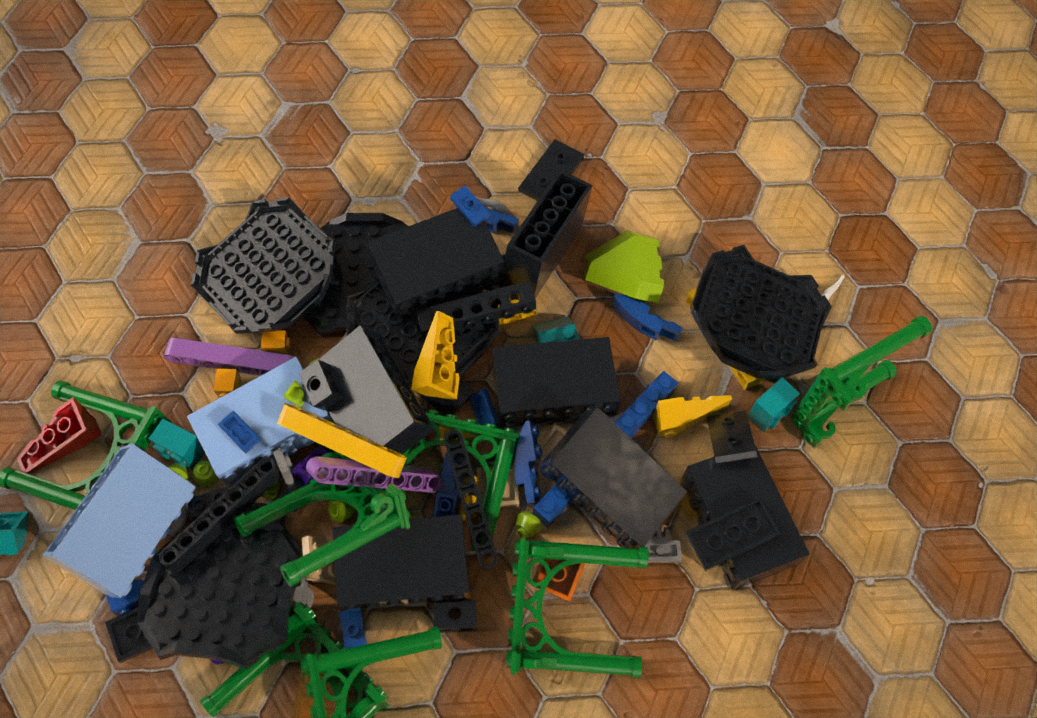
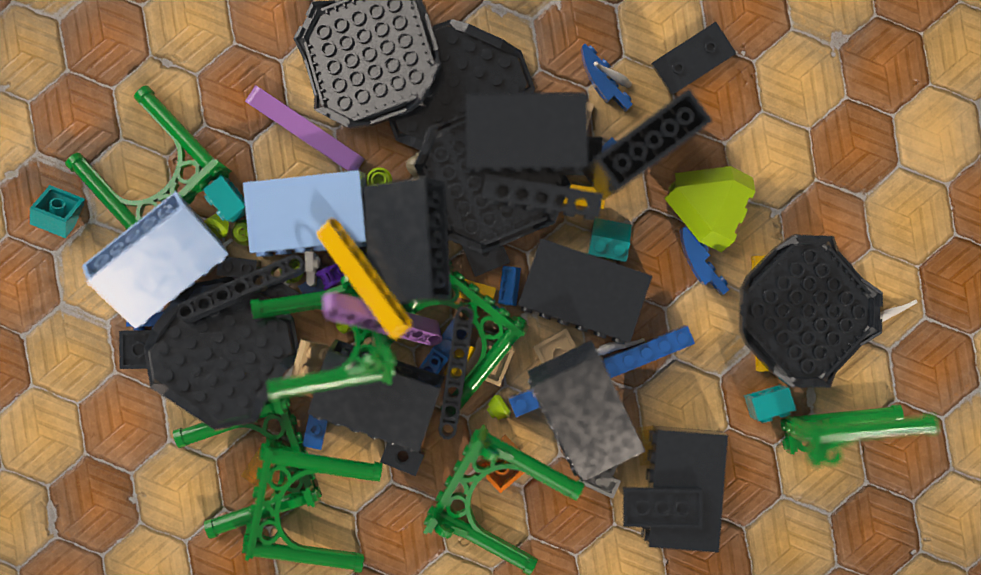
camera: 25 degrees right, 25 degrees up
red wedge [17,397,102,474] -> none
light orange brick [213,369,241,398] -> none
blue plate [218,410,261,454] -> none
light orange brick [261,330,291,355] -> none
lime tile [283,380,305,408] -> none
black brick [299,360,344,410] -> none
yellow wedge [411,311,459,399] -> none
blue plate [450,185,490,227] -> none
blue slope [515,421,543,505] -> none
yellow wedge [653,395,732,438] -> none
black plate [707,410,757,463] -> none

